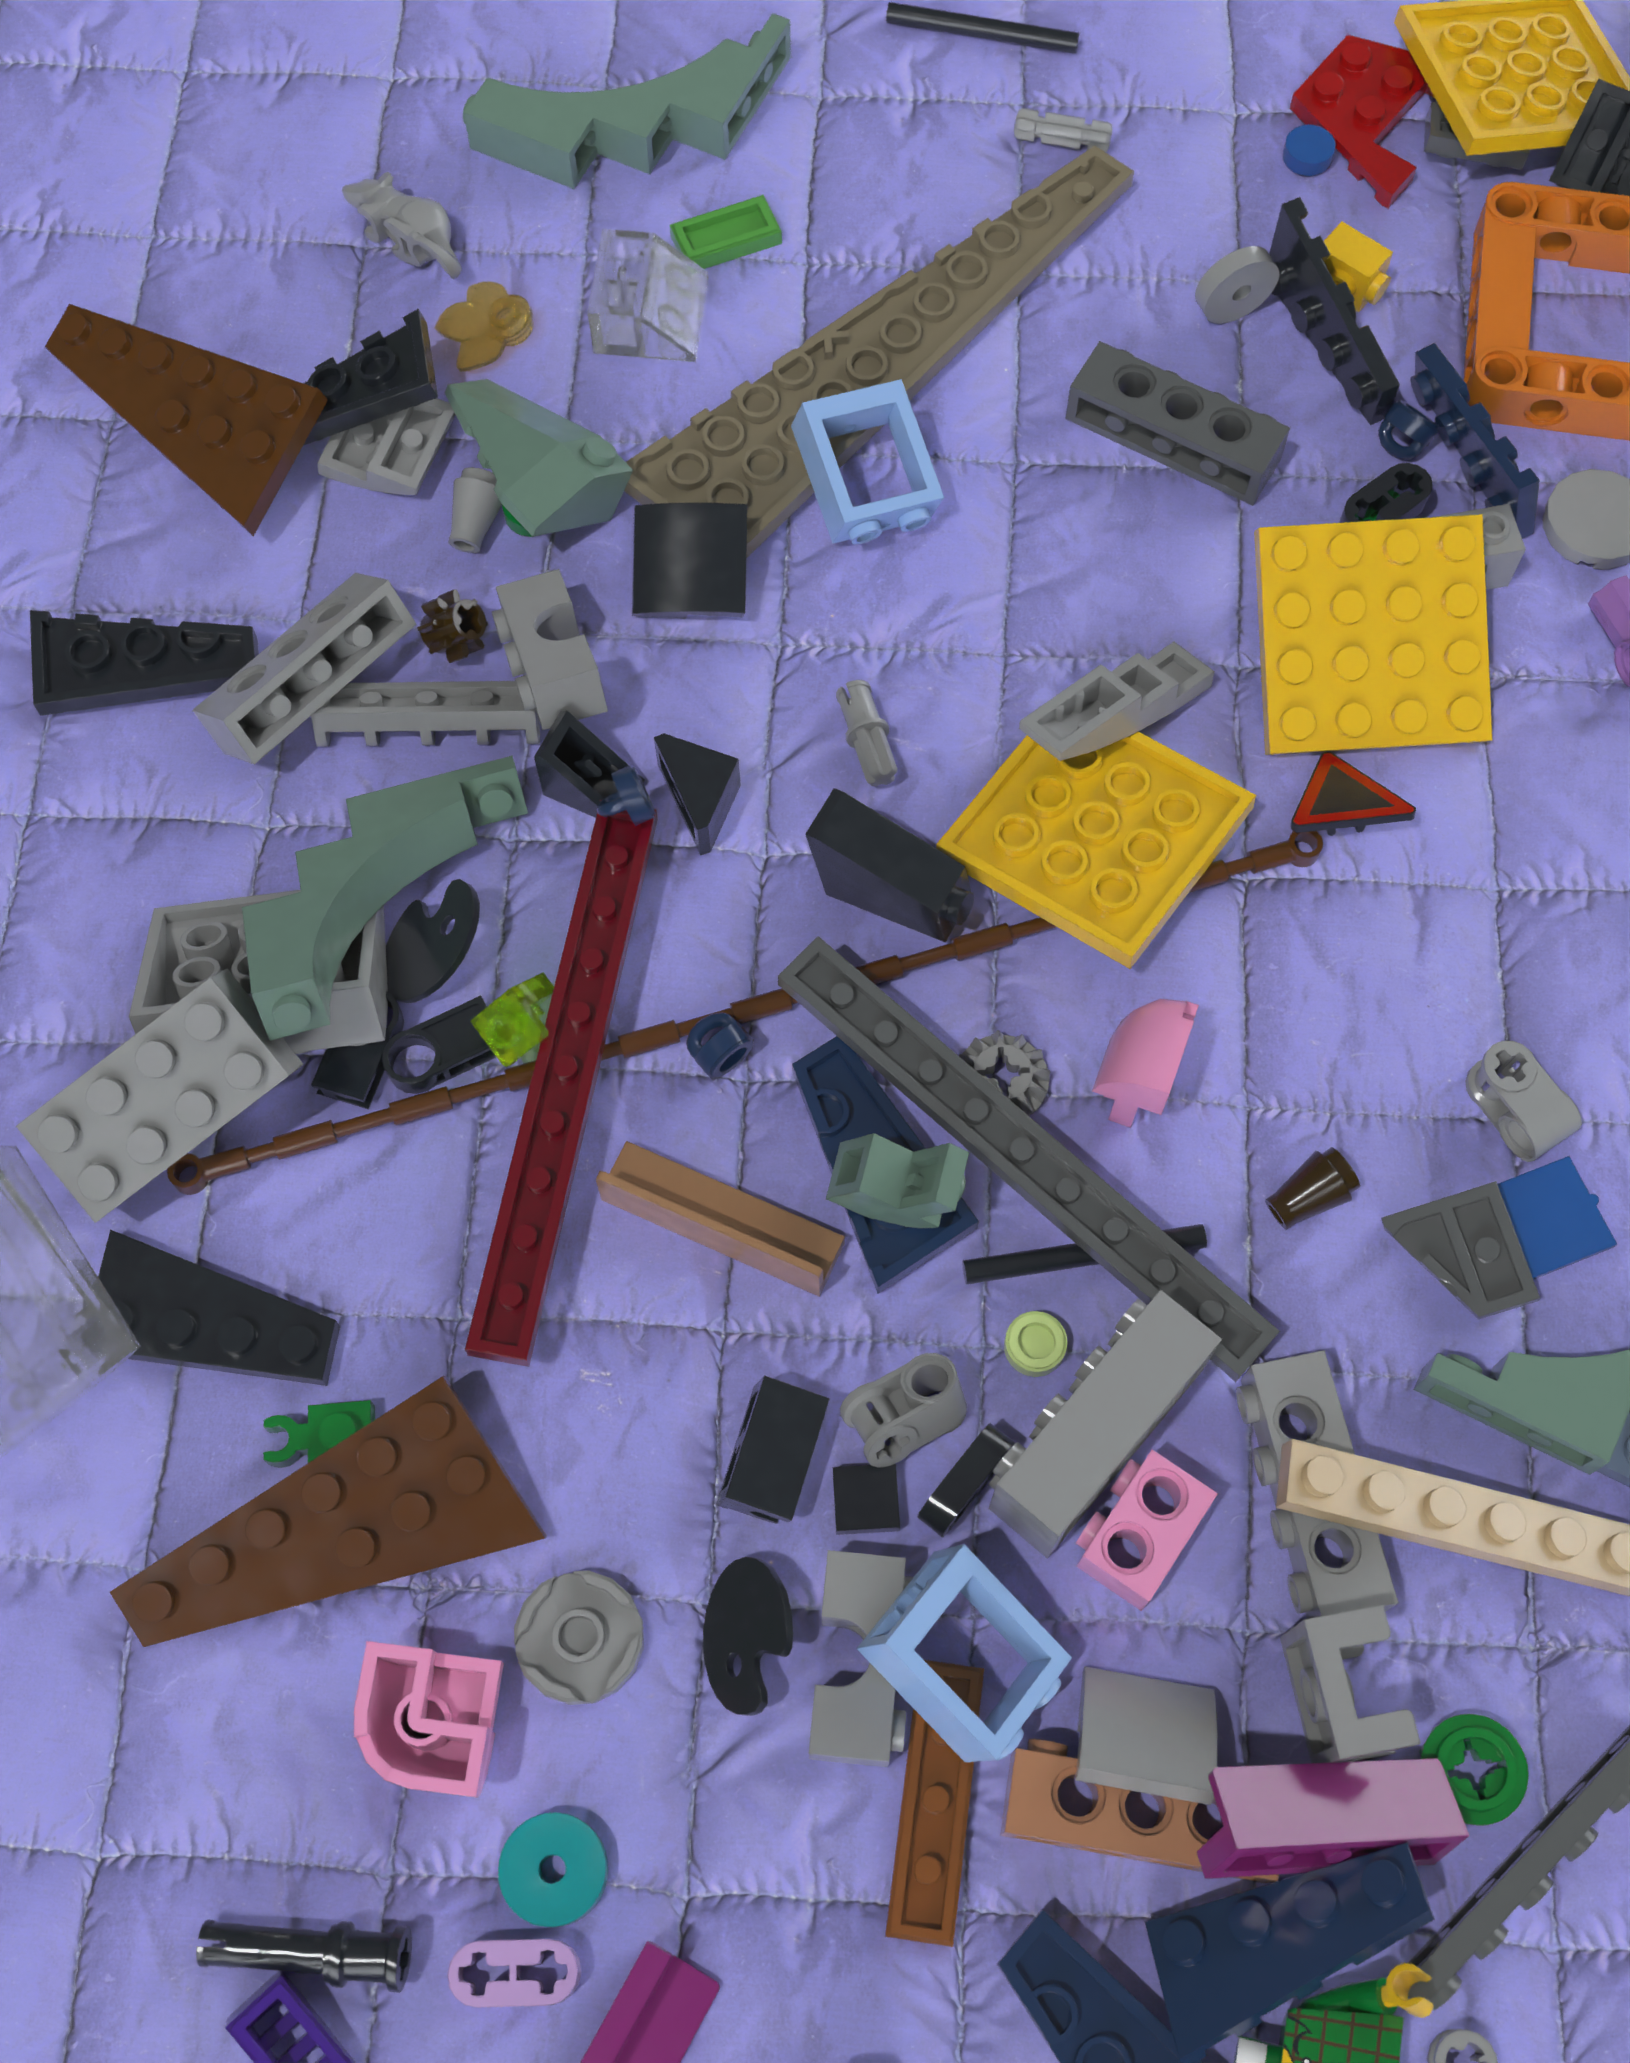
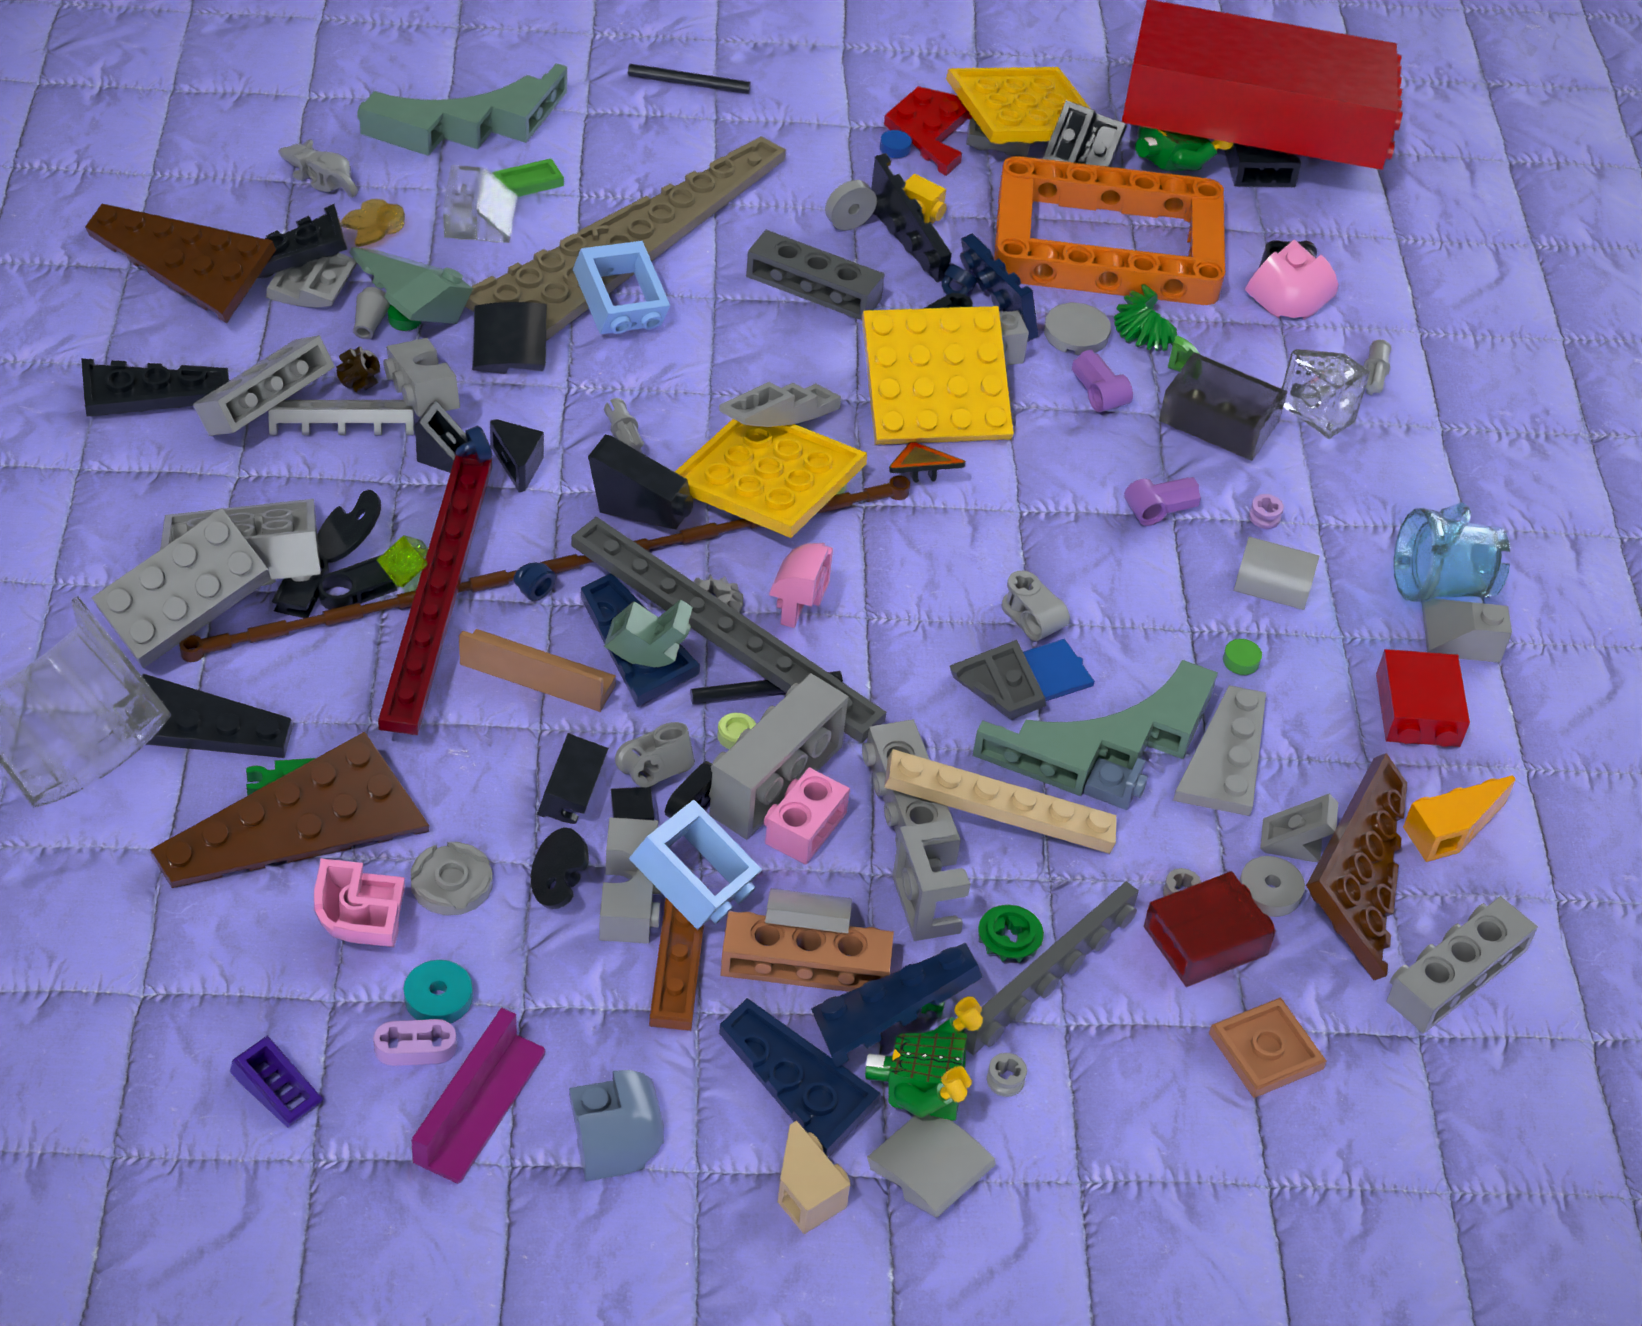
camera: 10 degrees left, 20 degrees down
black pin [196,1919,412,1993] -> none
sand green arch [242,756,528,1041] -> none
light grey axle [1014,108,1112,152] -> none
panel [1196,1759,1470,1879] -> none
dark brown cone [1265,1147,1361,1230] -> none

